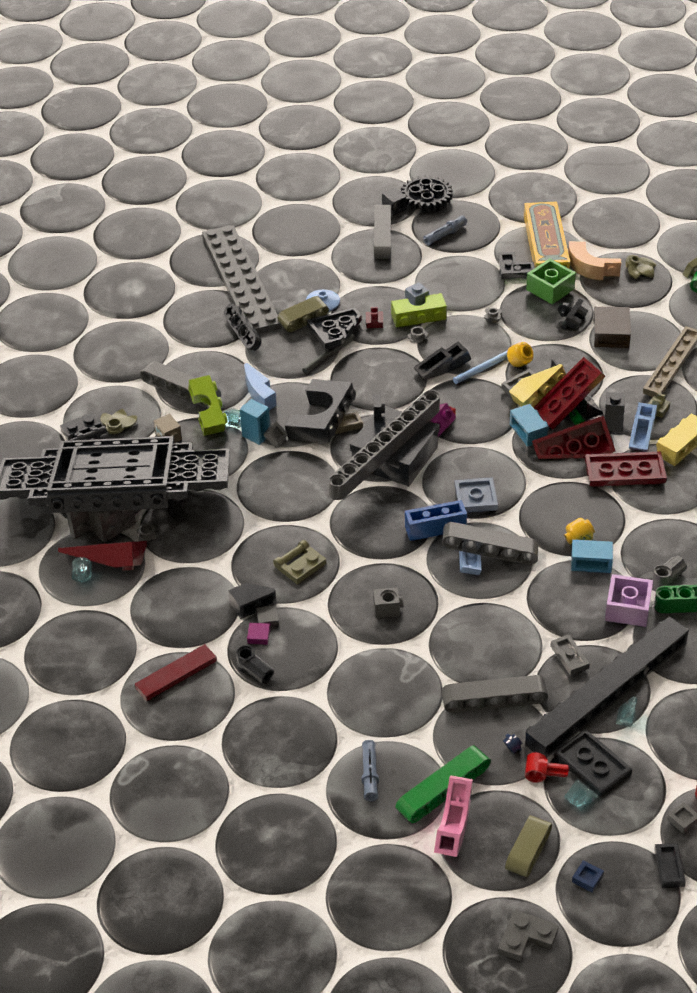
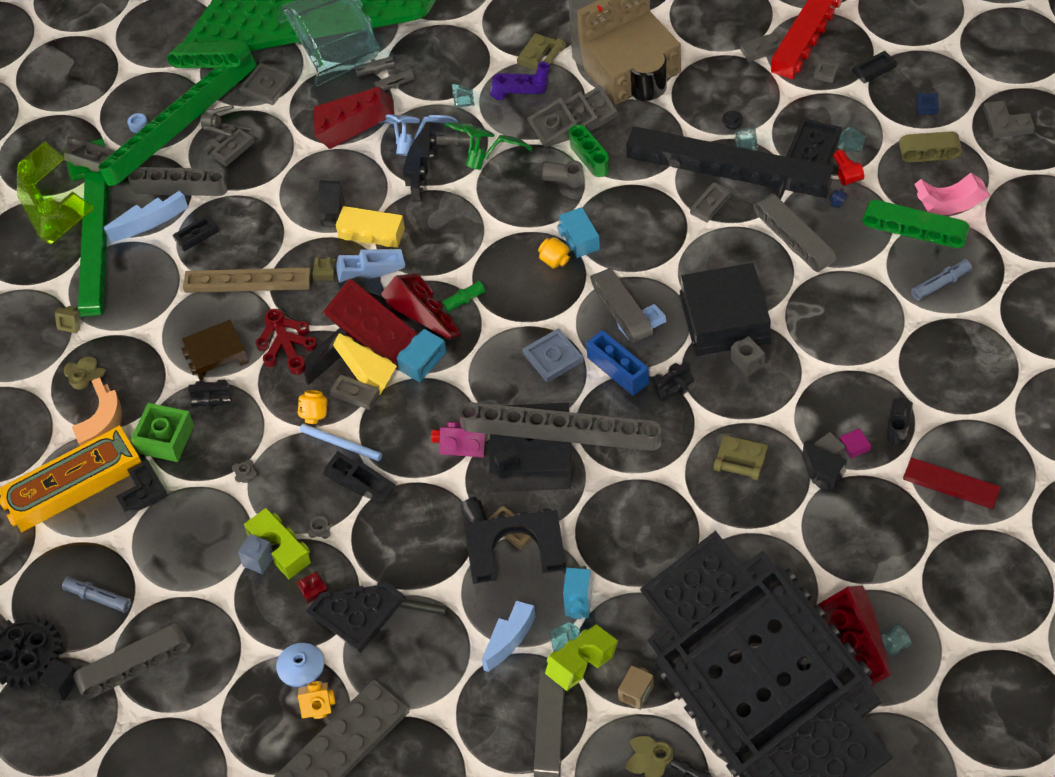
camera: 115 degrees left, 10 degrees up
black beam [224,304,262,351] -> none
olive beam [277,296,329,332] -> none
dark red plate [585,451,667,487] -> none
lavender brick [605,574,653,627] -> none
none -> dark red plant [256,309,317,375]
none -> yellow brick [298,681,336,719]
none -> green pin [442,281,485,313]
none -> black cone [460,497,487,521]
none -> black hips [651,362,694,401]
none -> black container [680,263,771,356]
none -> black plate [722,111,743,130]

